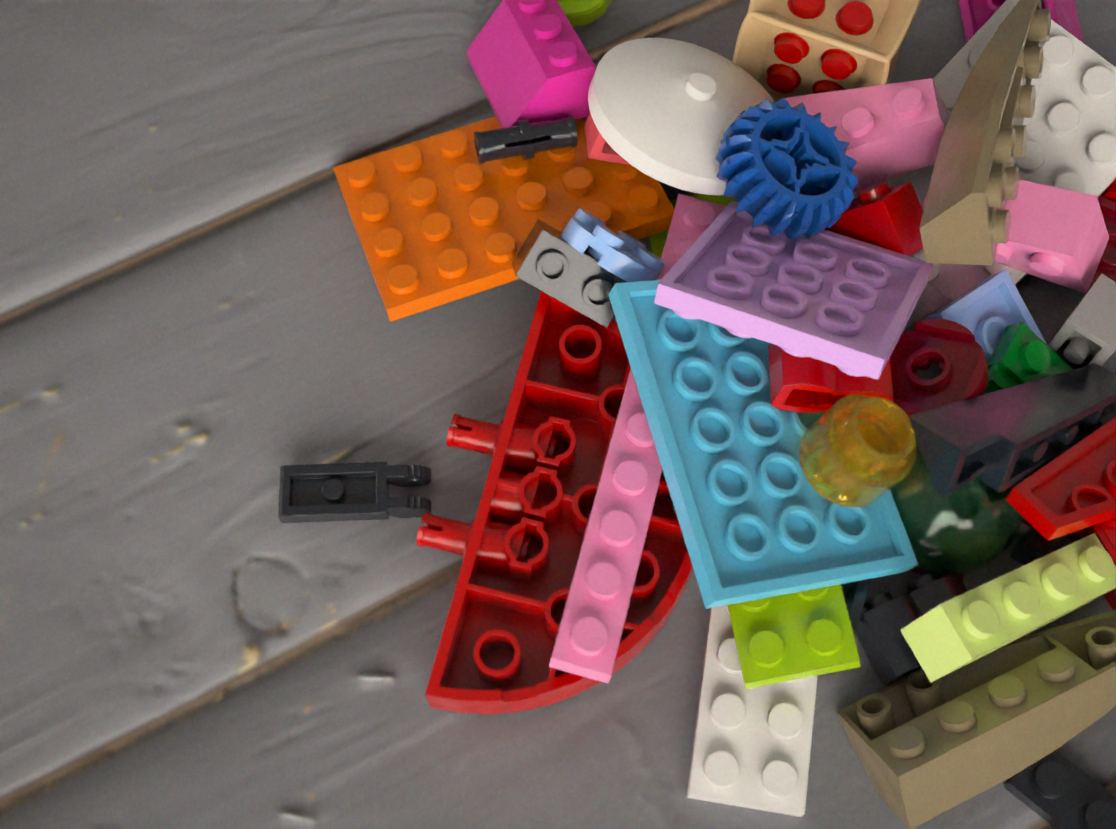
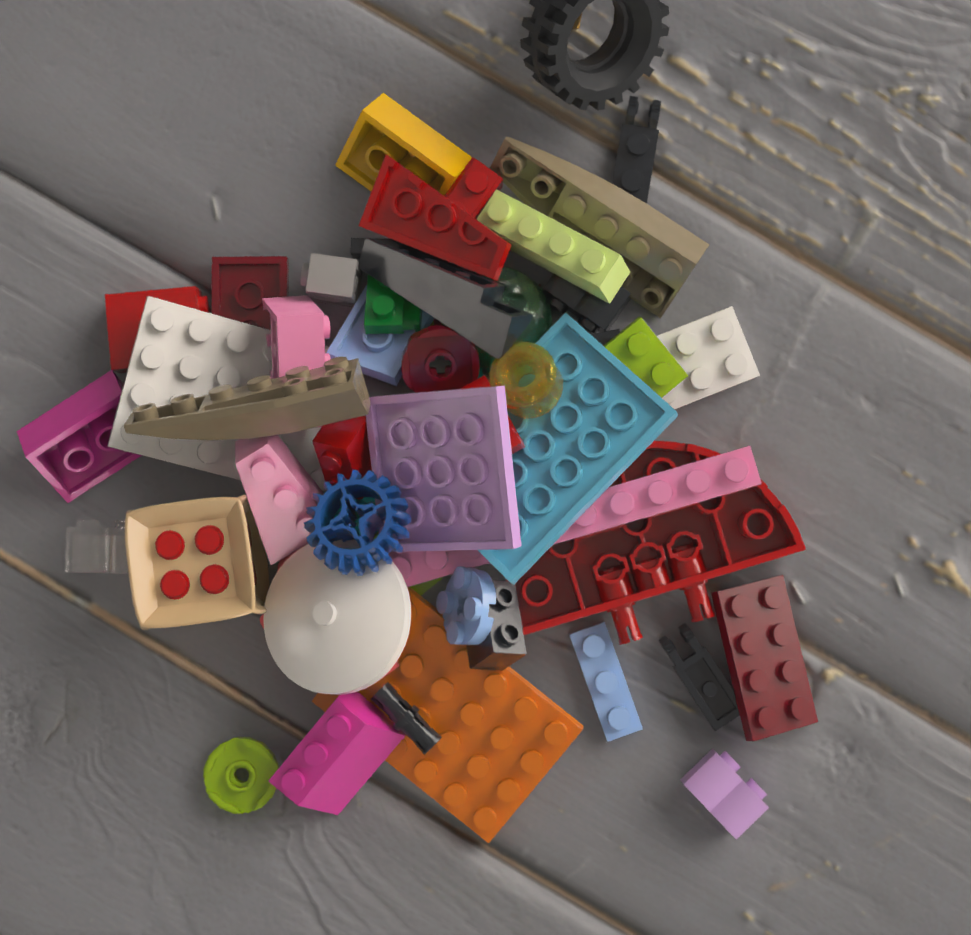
camera: 125 degrees left, 20 degrees up
none -> light blue plate [569,621,643,742]
none -> lavender brick [680,749,769,839]
none -> dark red plate [711,575,818,742]

